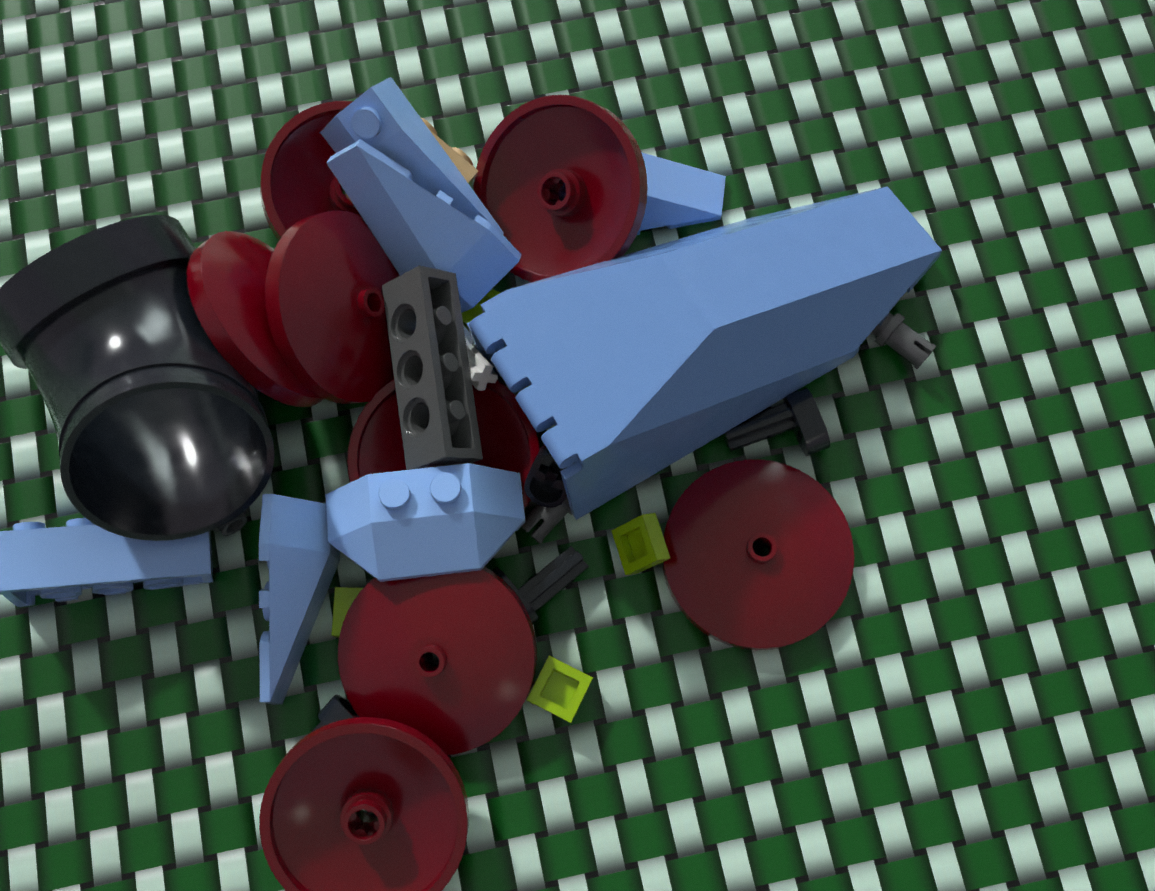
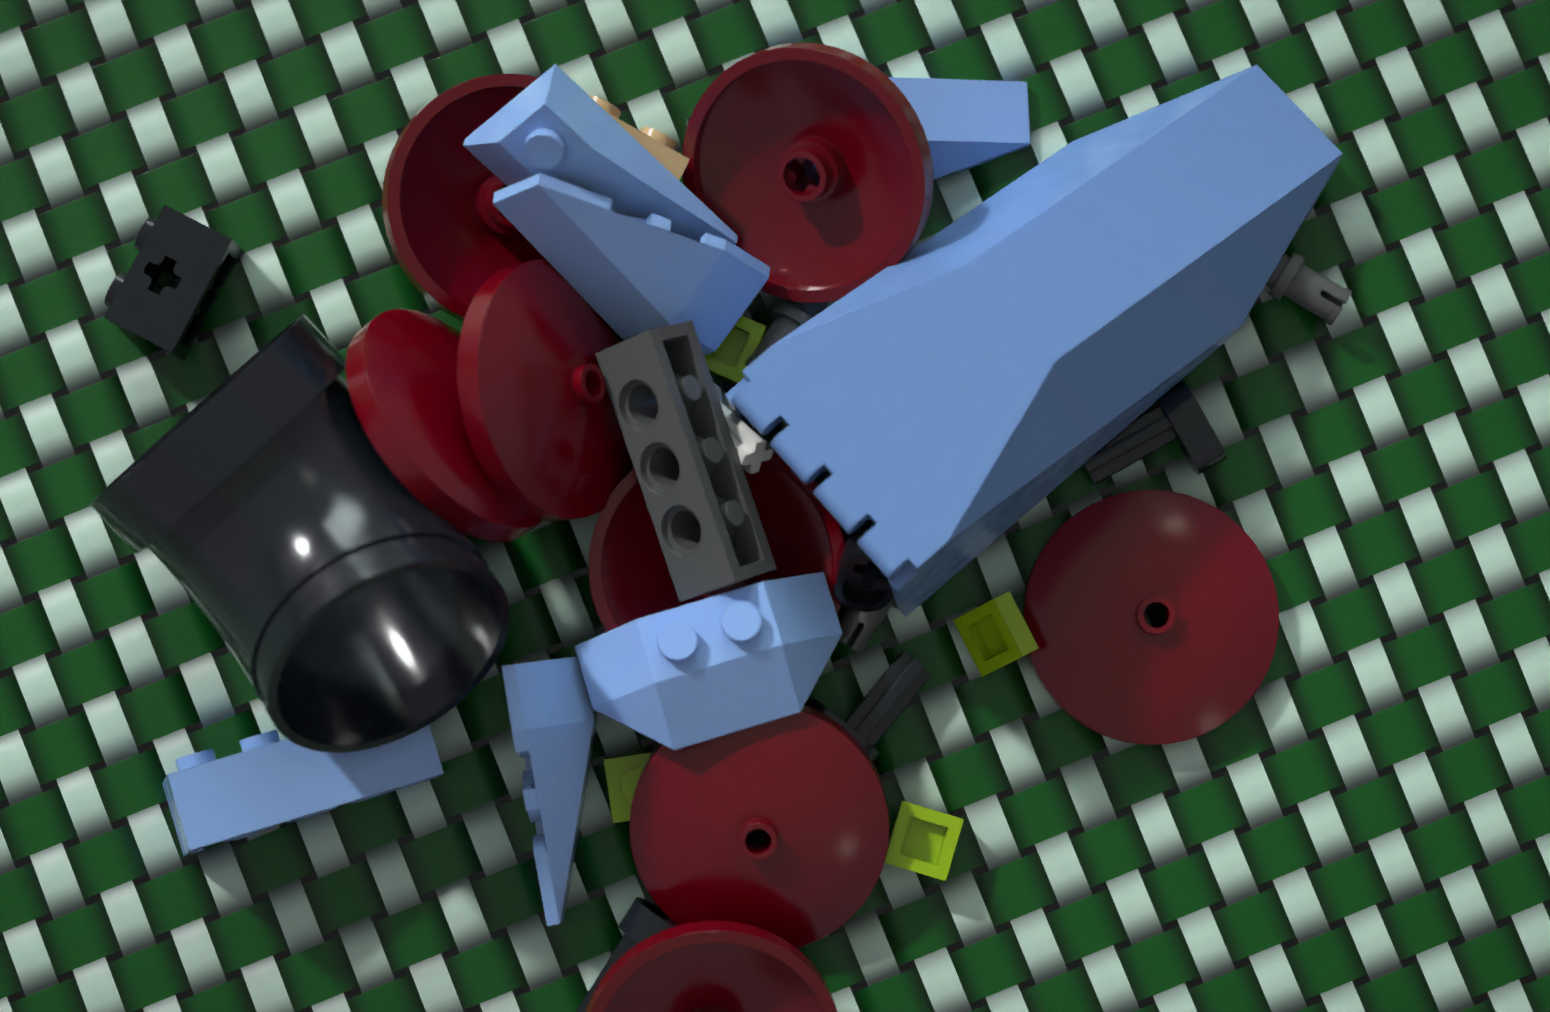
camera: 15 degrees left, 10 degrees up
none -> black brick [104,205,243,361]

